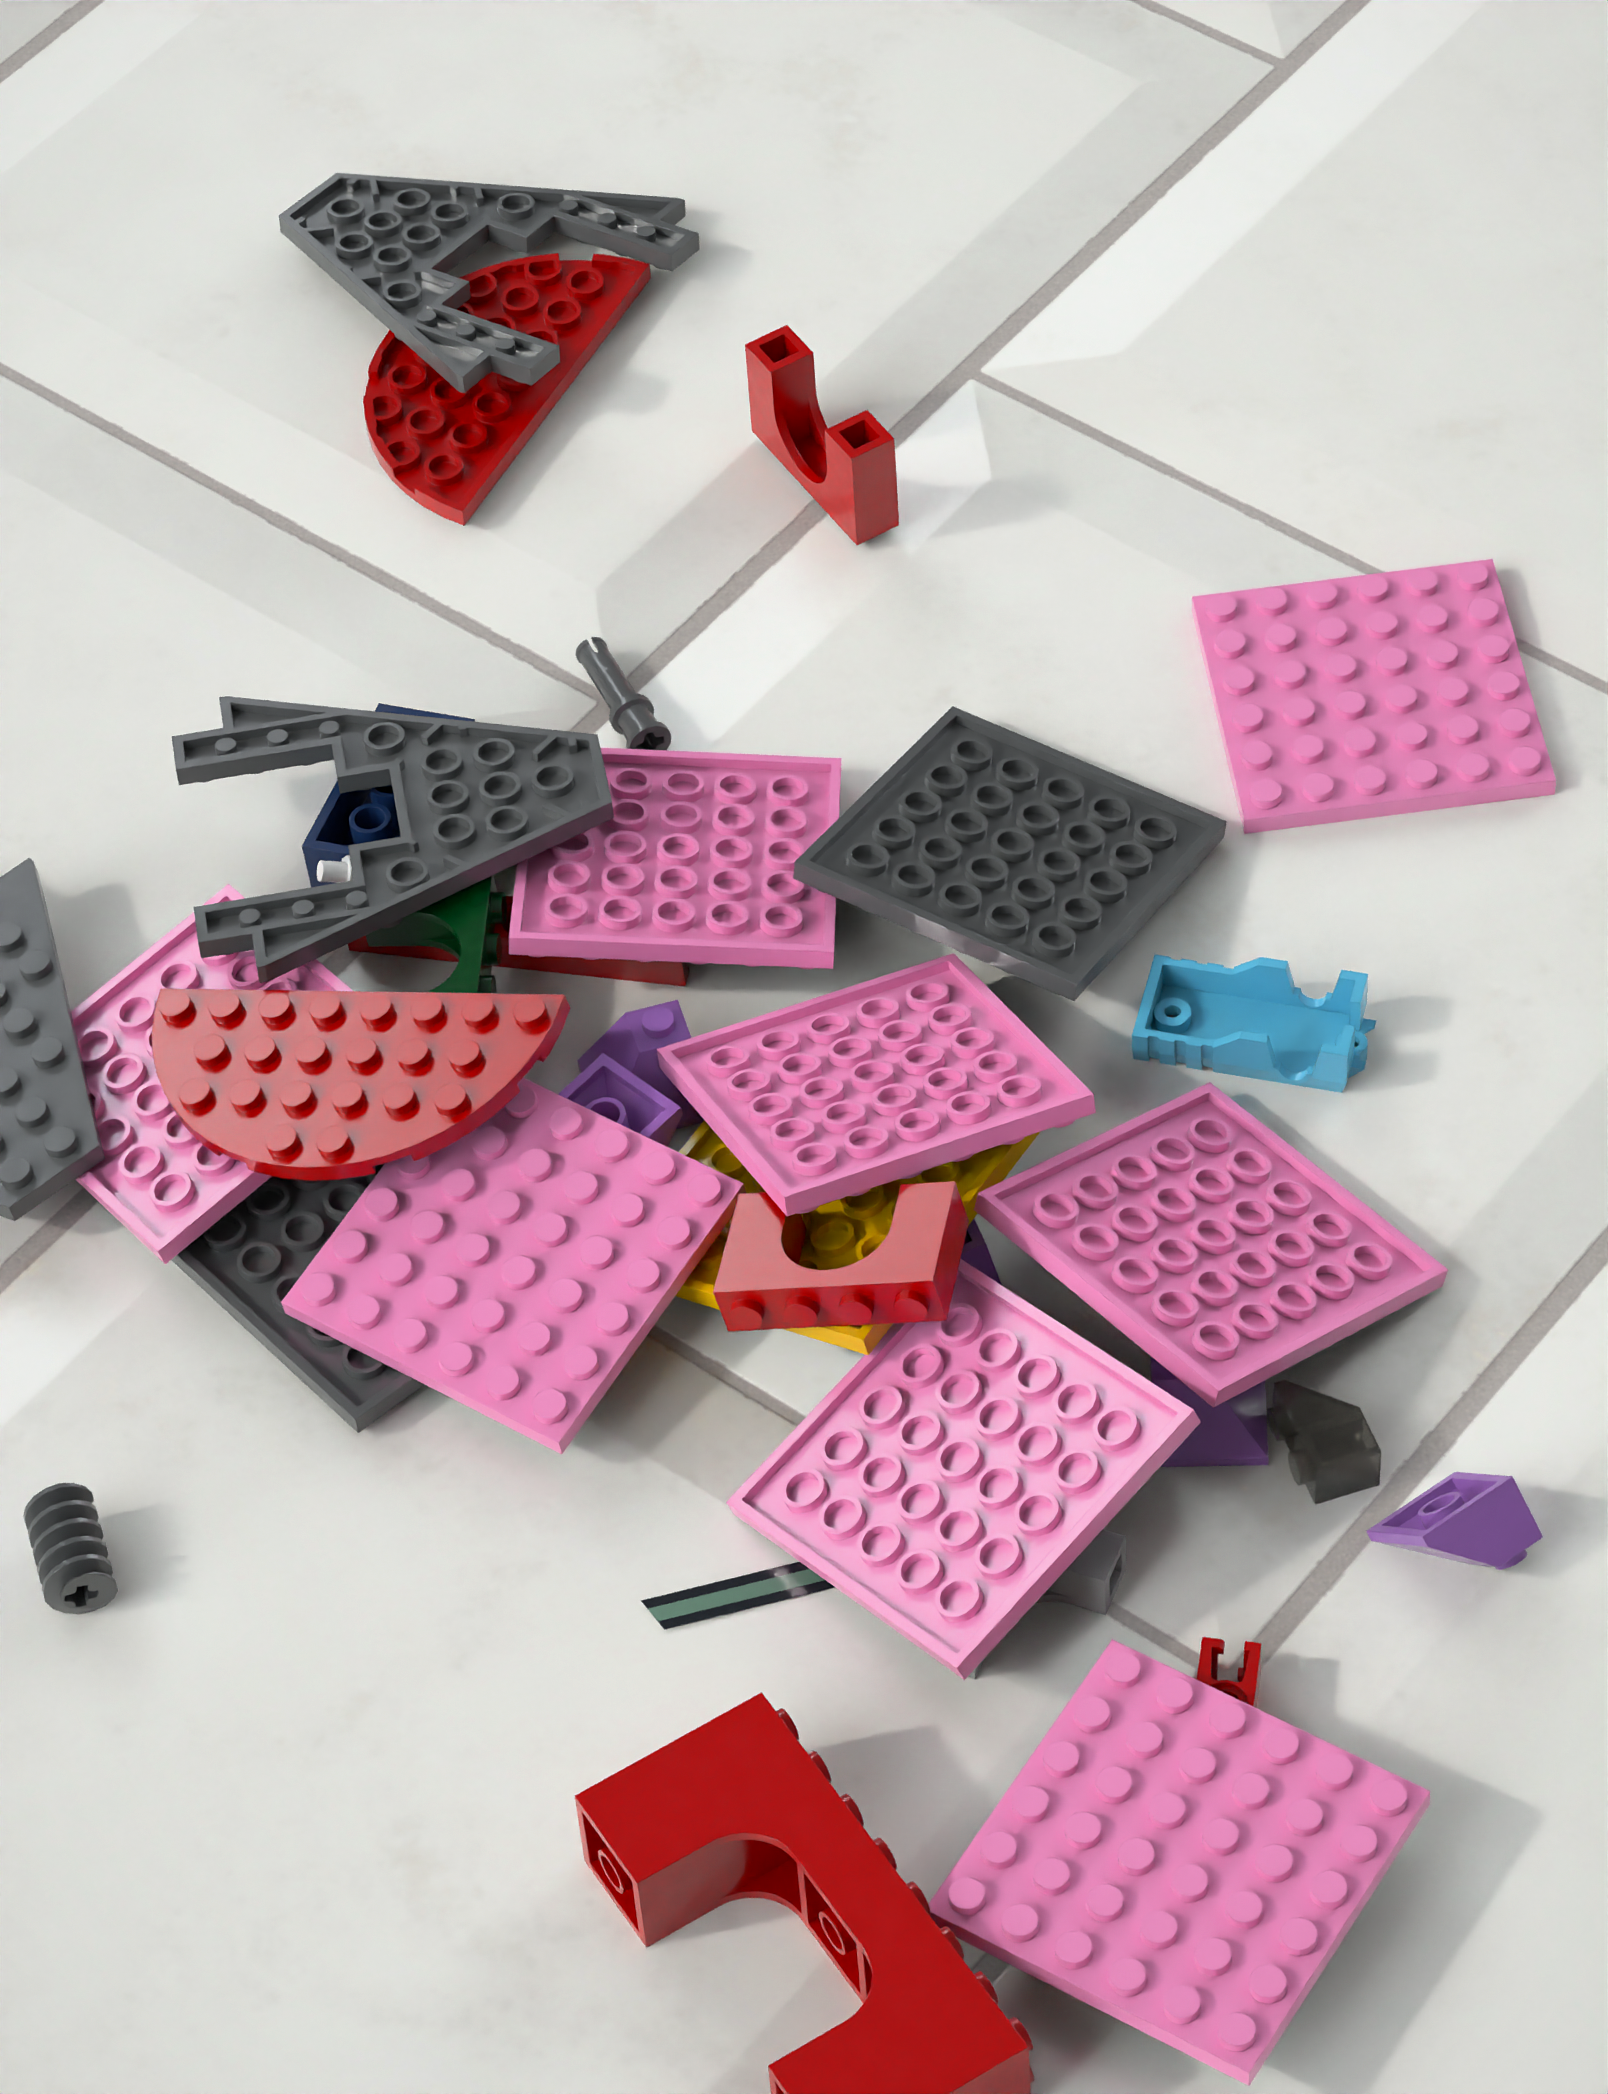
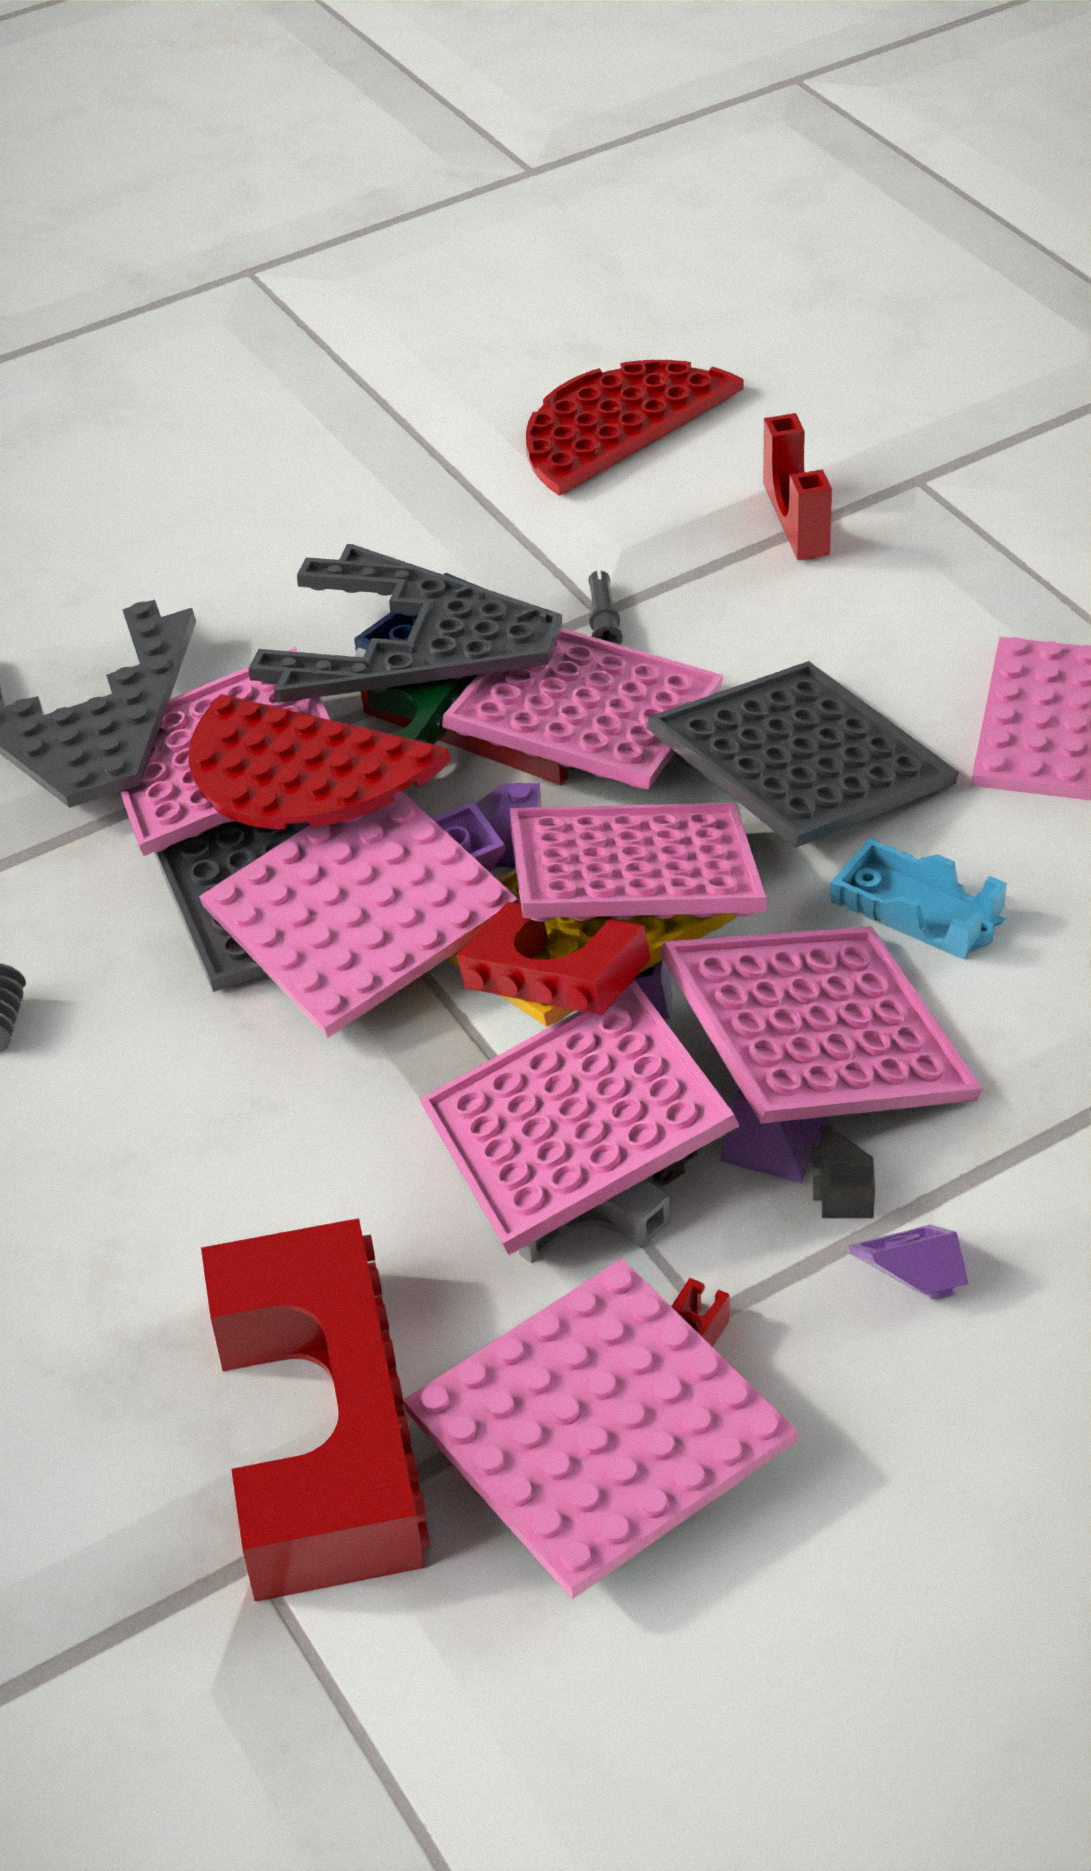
camera: 20 degrees right, 5 degrees down
dark grey wing [279,173,700,393] -> none
sticker [641,1562,836,1630] -> none

